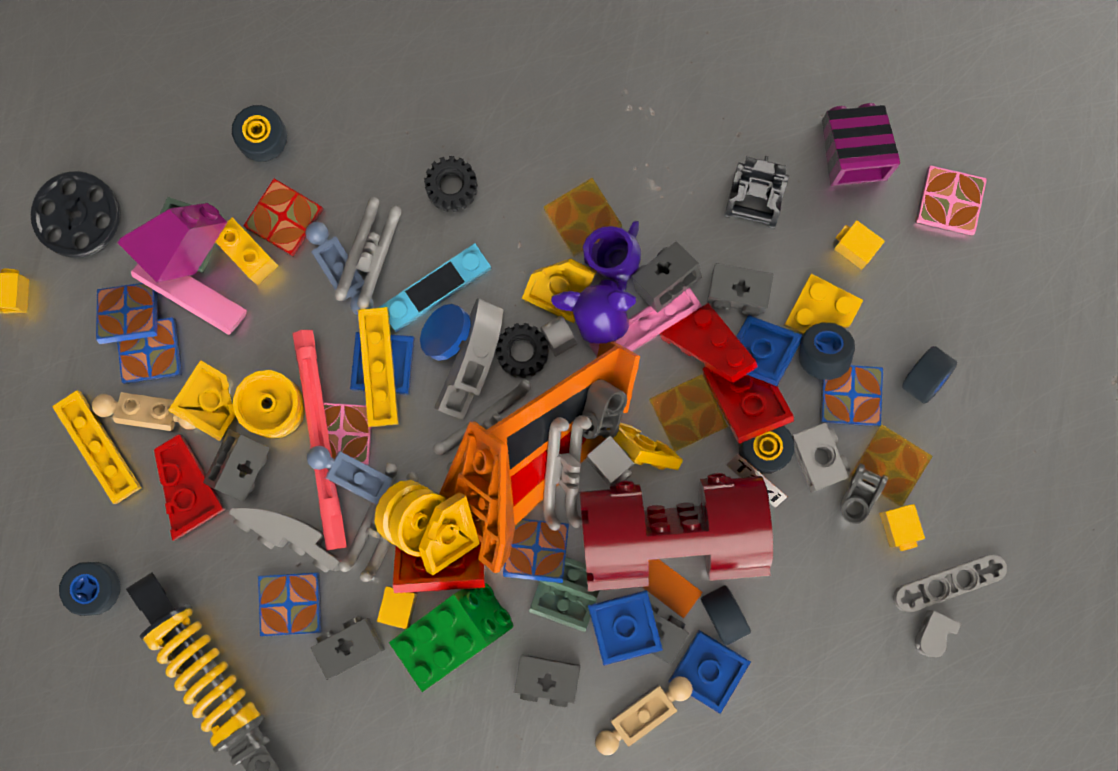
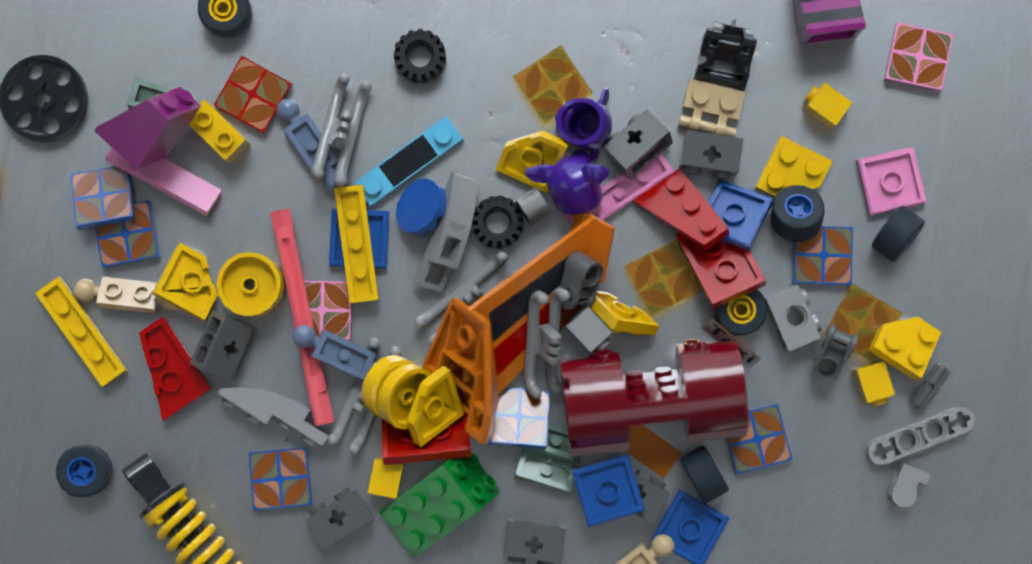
camera: 10 degrees left, 5 degrees up
none -> tan plate [678,79,746,137]
none -> tile [726,403,793,474]
none -> bright pink tile [856,147,927,216]
none -> yellow plate [869,317,942,381]
none -> dark grey piece [910,363,950,410]

